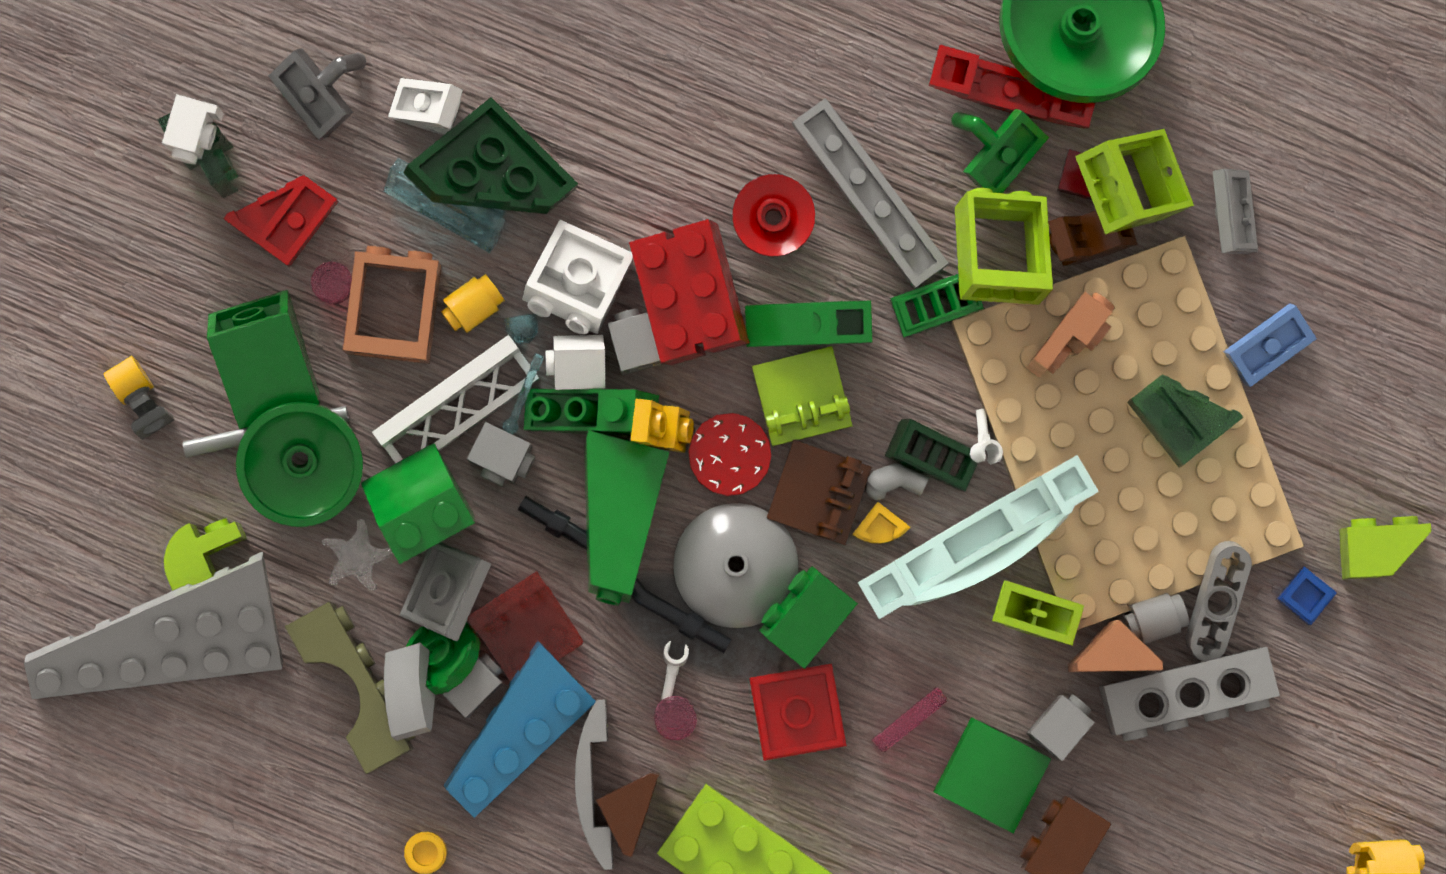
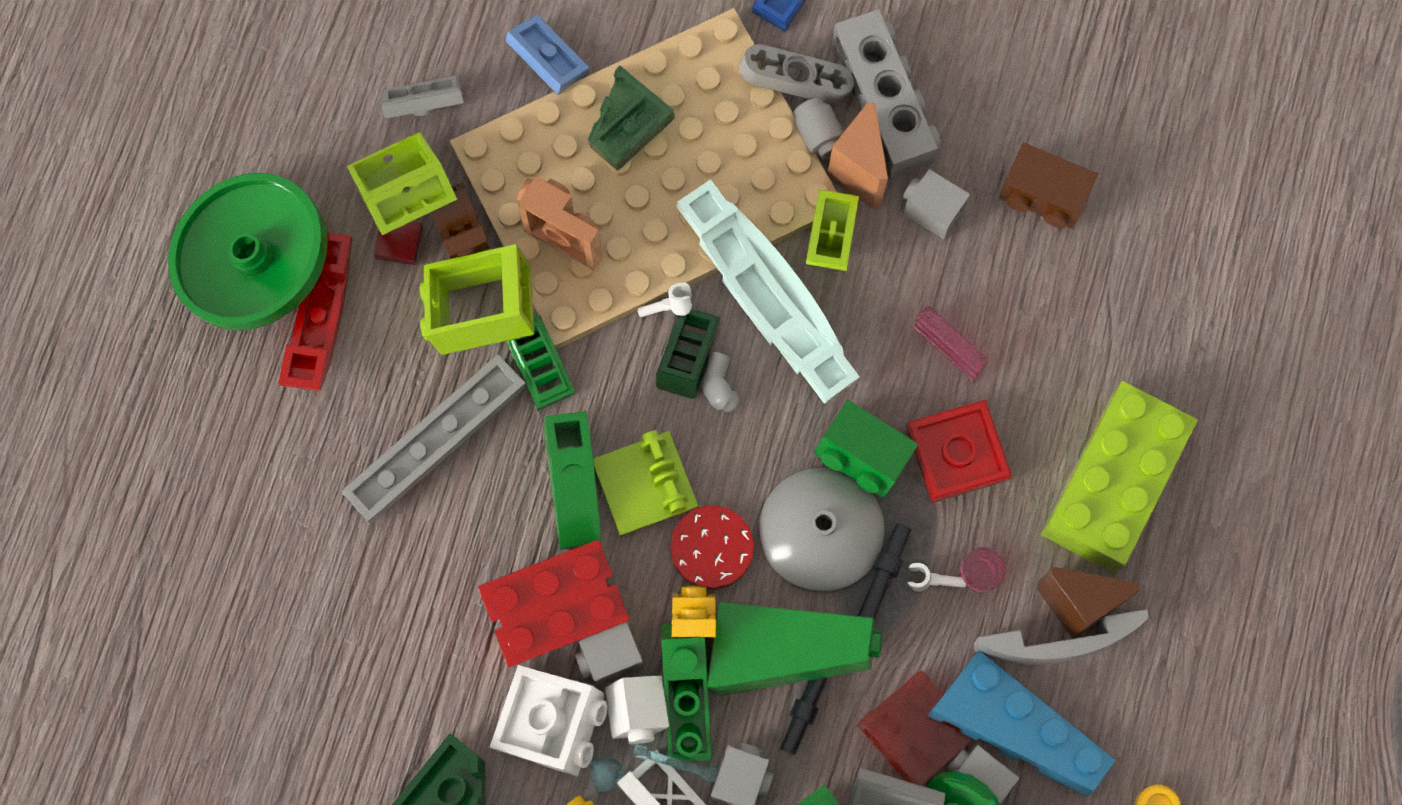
camera: 95 degrees left, 10 degrees down
red dish [732,174,815,257] -> none
reddish brown hinge [767,439,872,545] -> none
yellow tile [852,502,910,544] -> none
green slope [933,717,1051,834] -> none
green plate [951,109,1049,193] -> none

